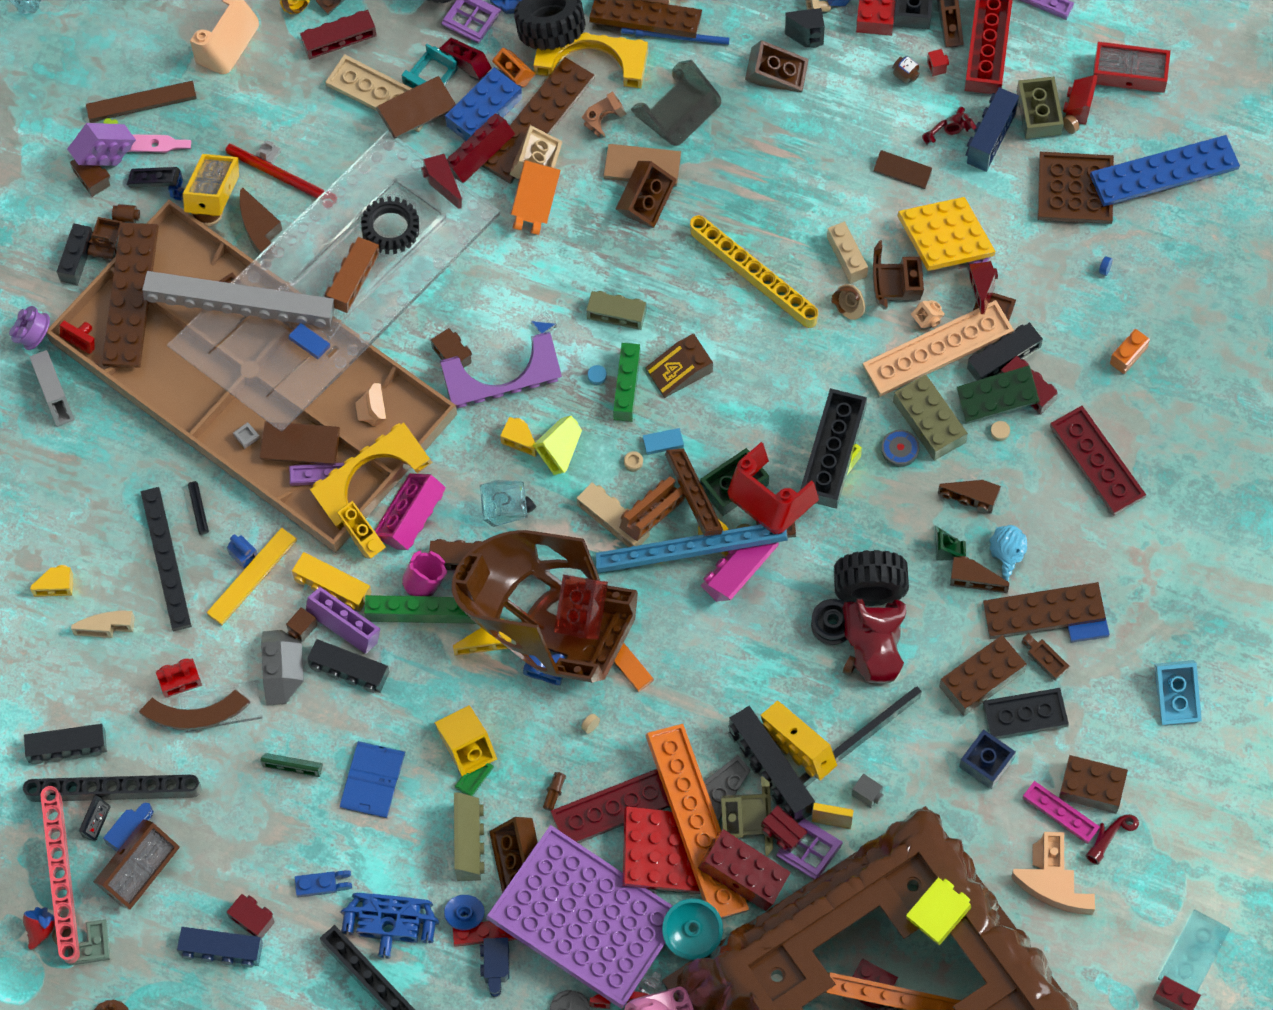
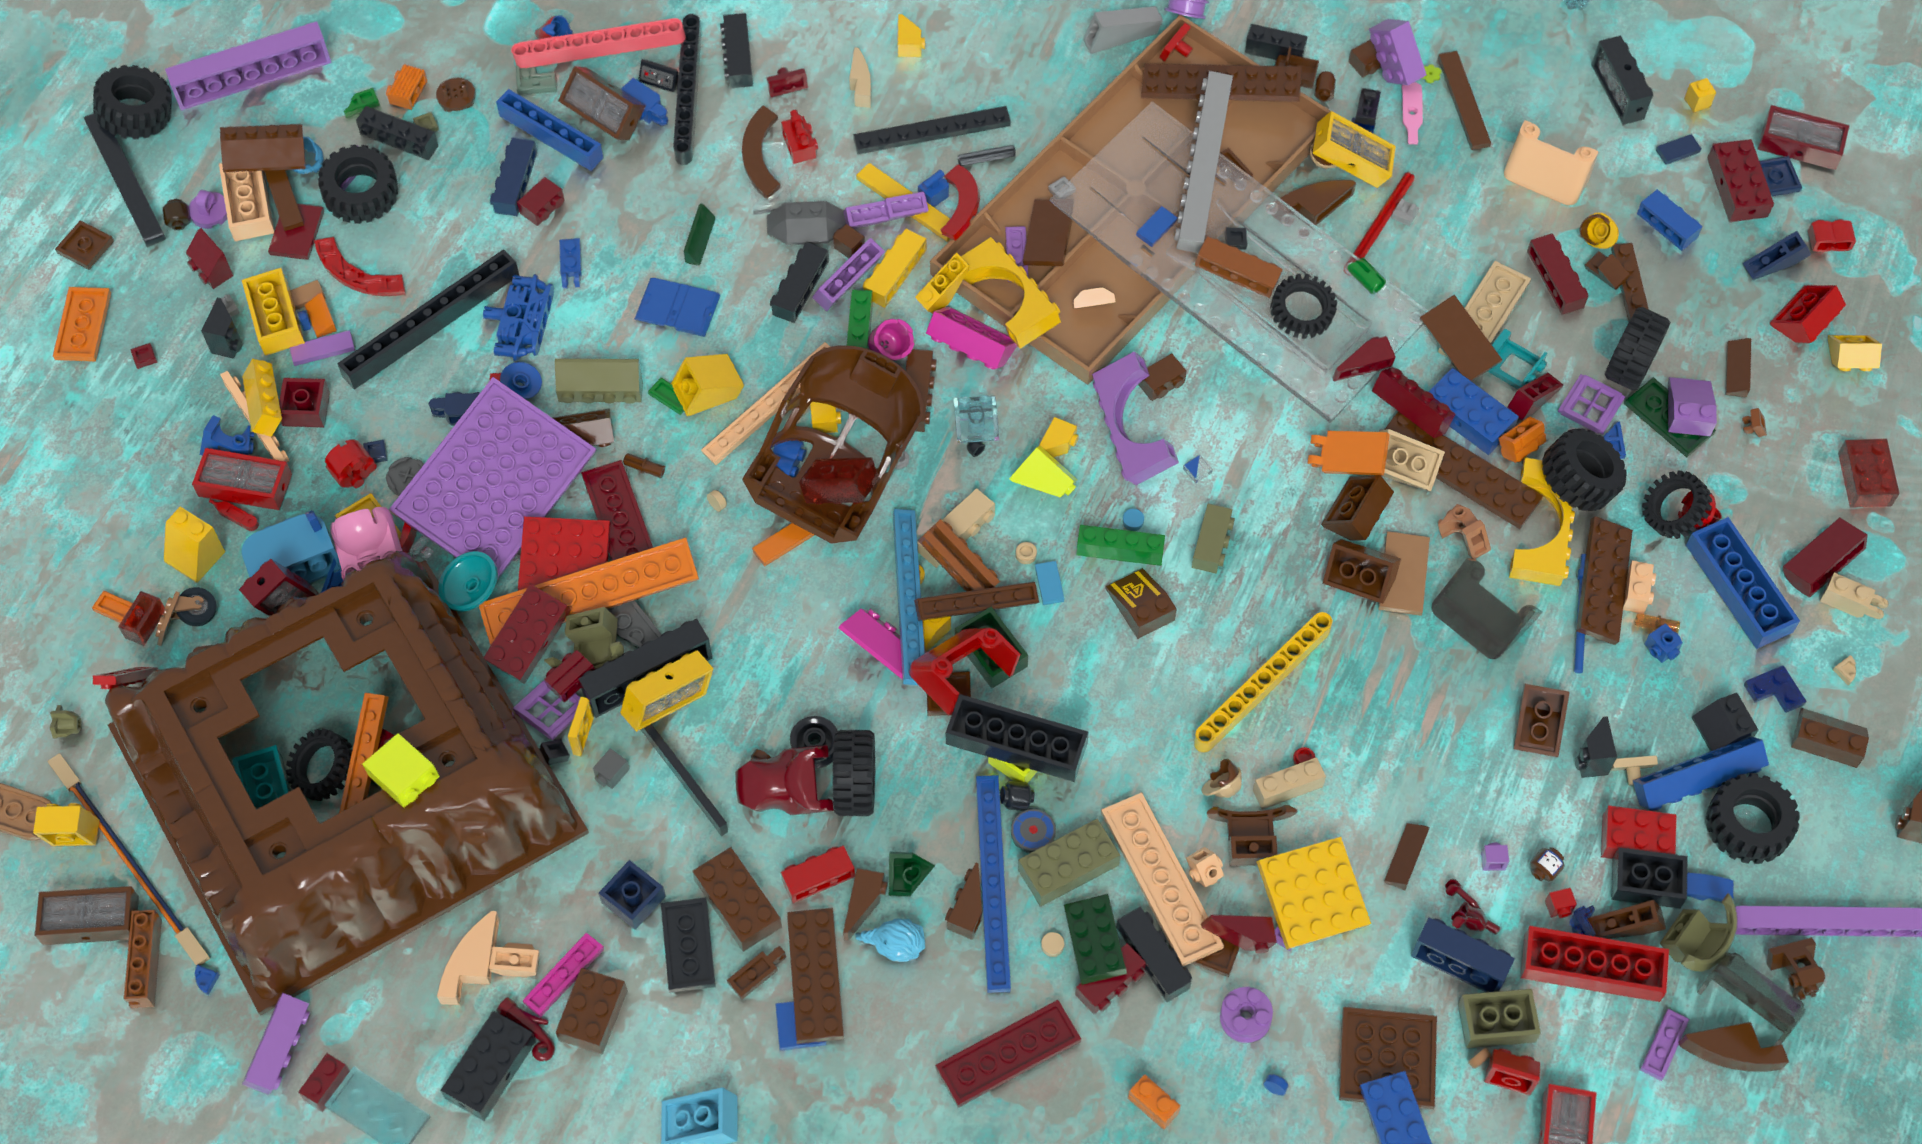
camera: 90 degrees right, 5 degrees down
none -> black brick [440,1011,536,1121]
none -> blue brick [496,89,603,171]
none -> black plate [539,739,570,765]
none -> light nougat tile [701,342,830,466]
none -> dark red tile [766,67,808,97]
none -> red brick [781,845,855,903]
none -> medium lavender slope [843,192,929,229]
none -> red tile [940,164,980,241]
none -> blue plate [976,775,1011,993]
none -> black head [1000,781,1035,811]
none -> medium lavender wheel [1220,987,1273,1043]
none -> black plate [1225,227,1247,250]
none -> red plate [1293,747,1316,765]
none -> reddish brown slope [1321,475,1394,541]
none -> green arm [1347,258,1386,294]
none -> medium lavender plate [1481,843,1509,871]
none -> clear blue bracket [1569,905,1596,937]

